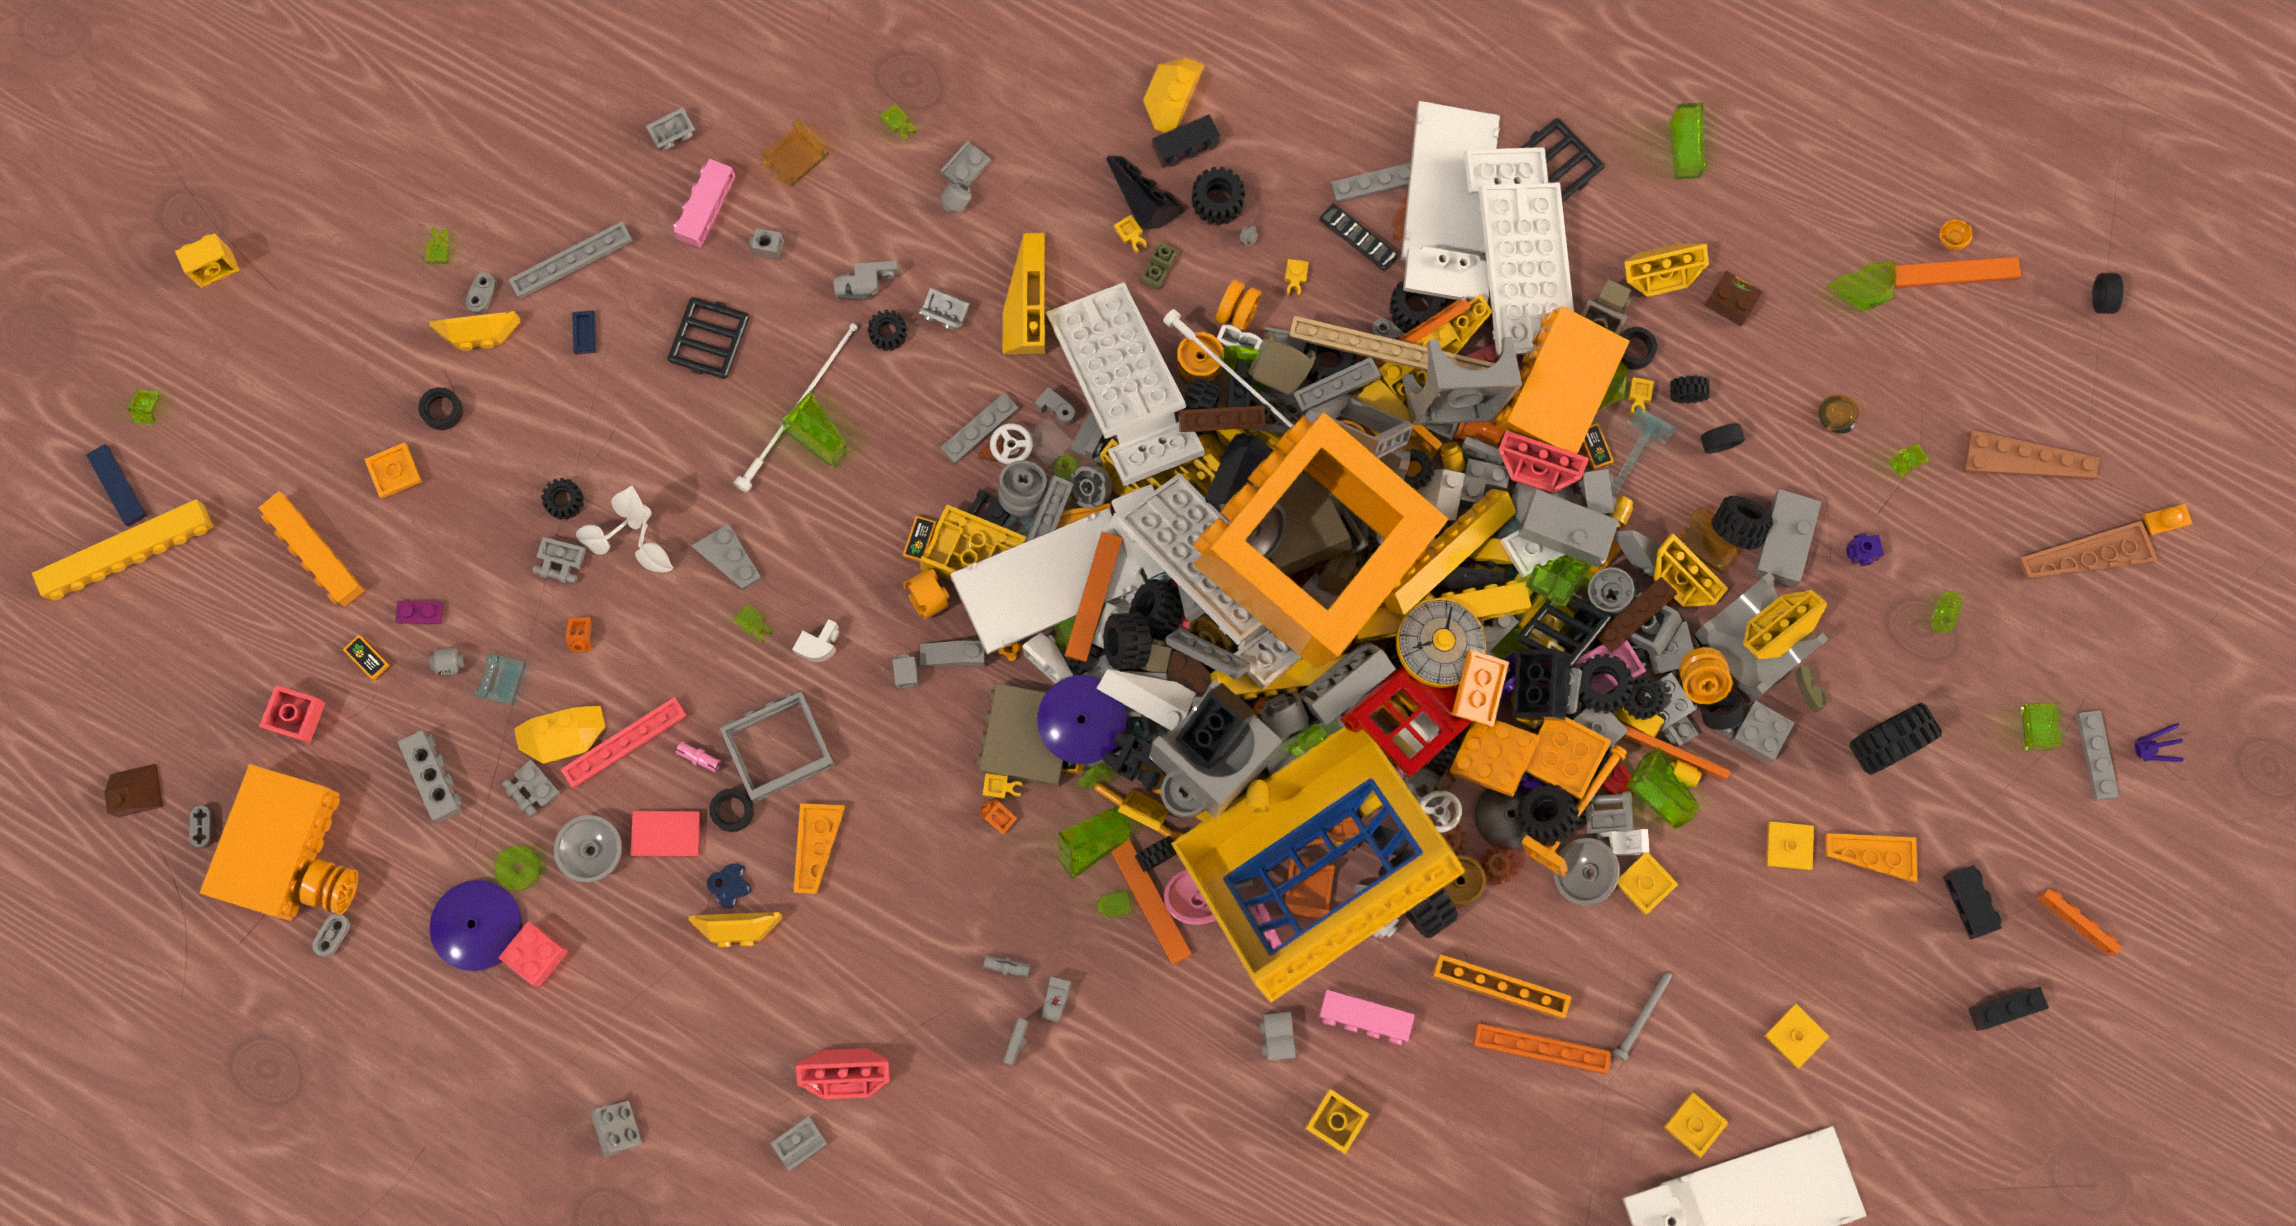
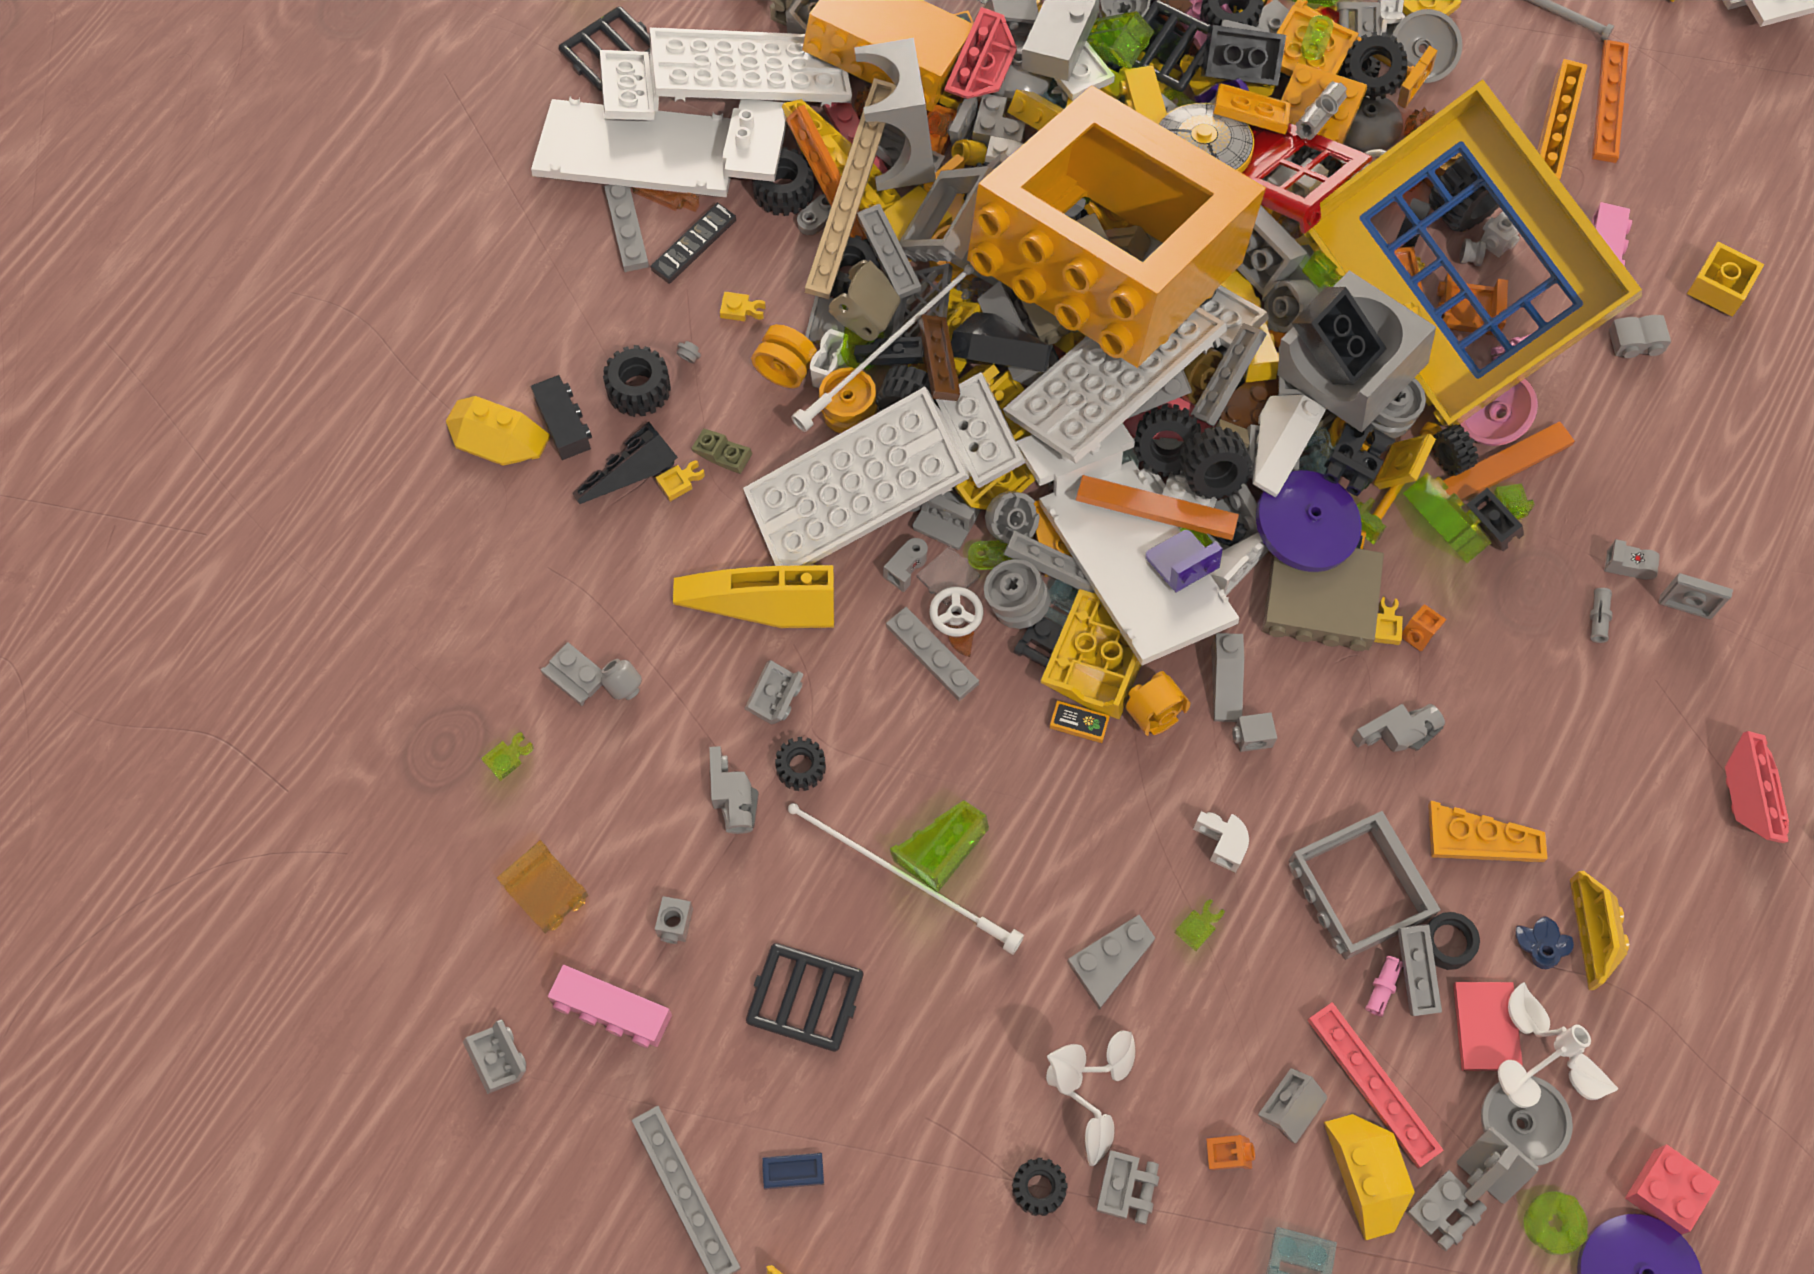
camera: 90 degrees left, 10 degrees down
none -> clear orange plate [928,111,951,137]
none -> bracket [1146,530,1223,593]
none -> light grey panel [1258,1068,1327,1143]
none -> light grey piece [1295,81,1347,140]
none -> clear neon green plate [1301,15,1333,60]
none -> light grey plate [1352,704,1445,752]
none -> light grey plate [1398,924,1442,1016]
none -> light grey bracket [1457,1127,1539,1204]
none -> black brick [1466,488,1524,551]
none -> white plant [1498,982,1618,1108]

